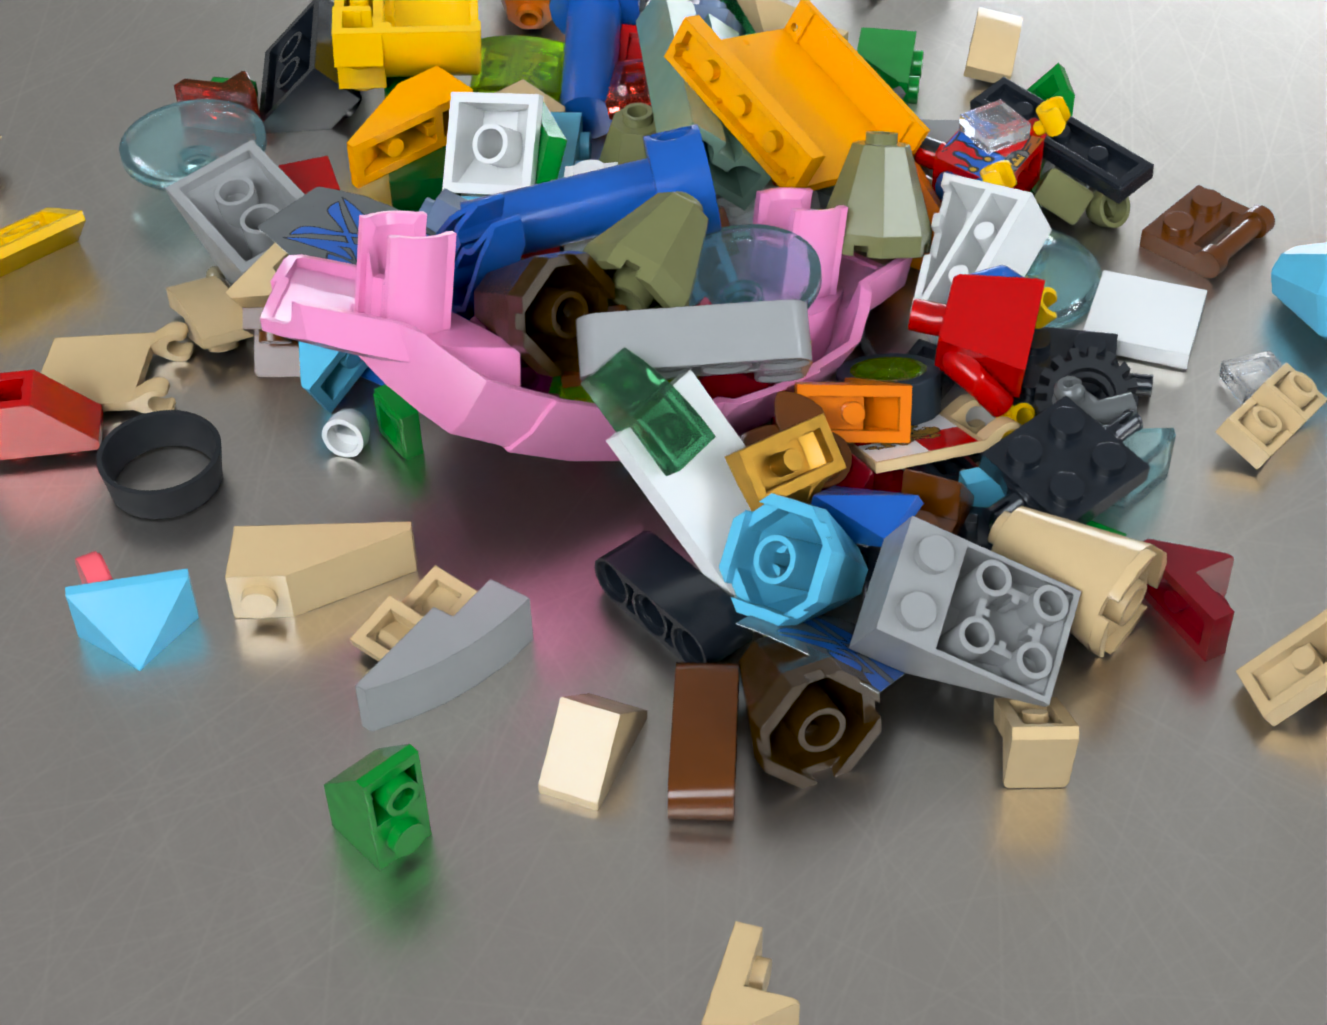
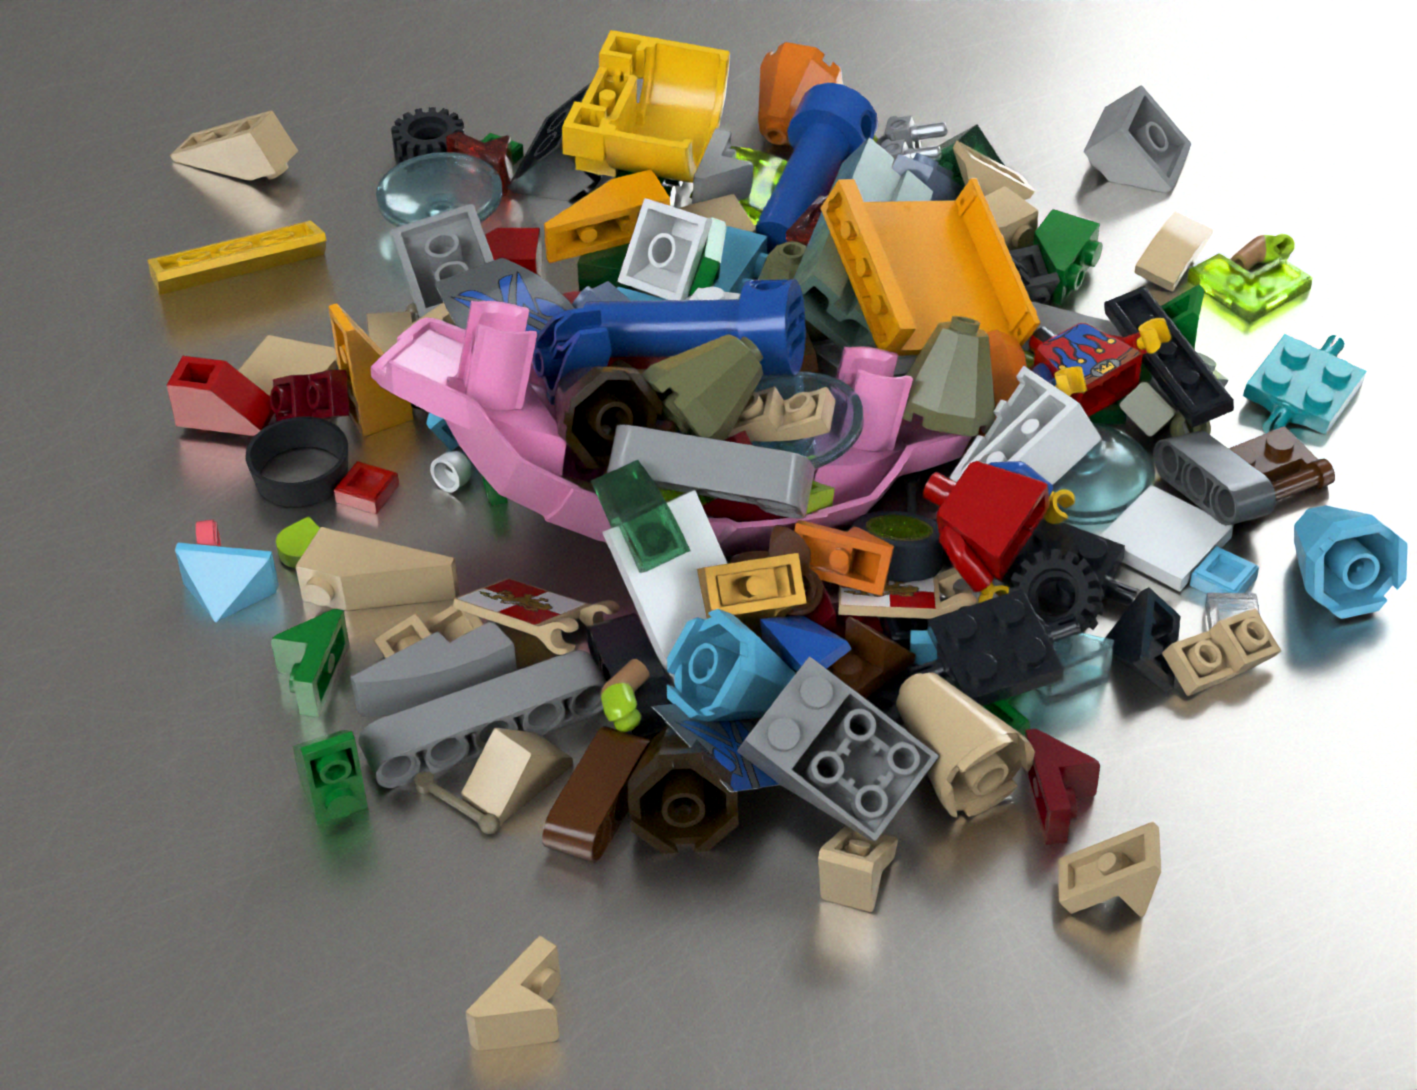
camera: 20 degrees right, 0 degrees up
clear tile [959,99,1031,154] -> none
dark grey arm [1052,376,1138,425] -> none
none -> dark red slope [270,370,350,422]
none -> green slope [271,609,350,717]
none -> lime tile [276,516,320,568]
none -> light orange slope [328,303,413,437]
none -> red tile [334,461,399,515]
none -> light grey beam [358,650,607,788]
none -> black tyre [391,107,467,176]
none -> dark tan hinge [414,771,500,834]
none -> flag [453,578,620,655]
none -> lime arm [600,659,650,732]
none -> light grey slope [692,128,753,204]
none -> tan slope [729,386,836,442]
none -> black slope [1098,587,1181,692]
none -> dark grey beam [1153,430,1276,526]
none -> clear neon green tile [1187,253,1313,324]
none -> medium azure tile [1190,546,1259,606]
none -> arm [1230,233,1295,273]
none -> plate [1243,333,1367,435]

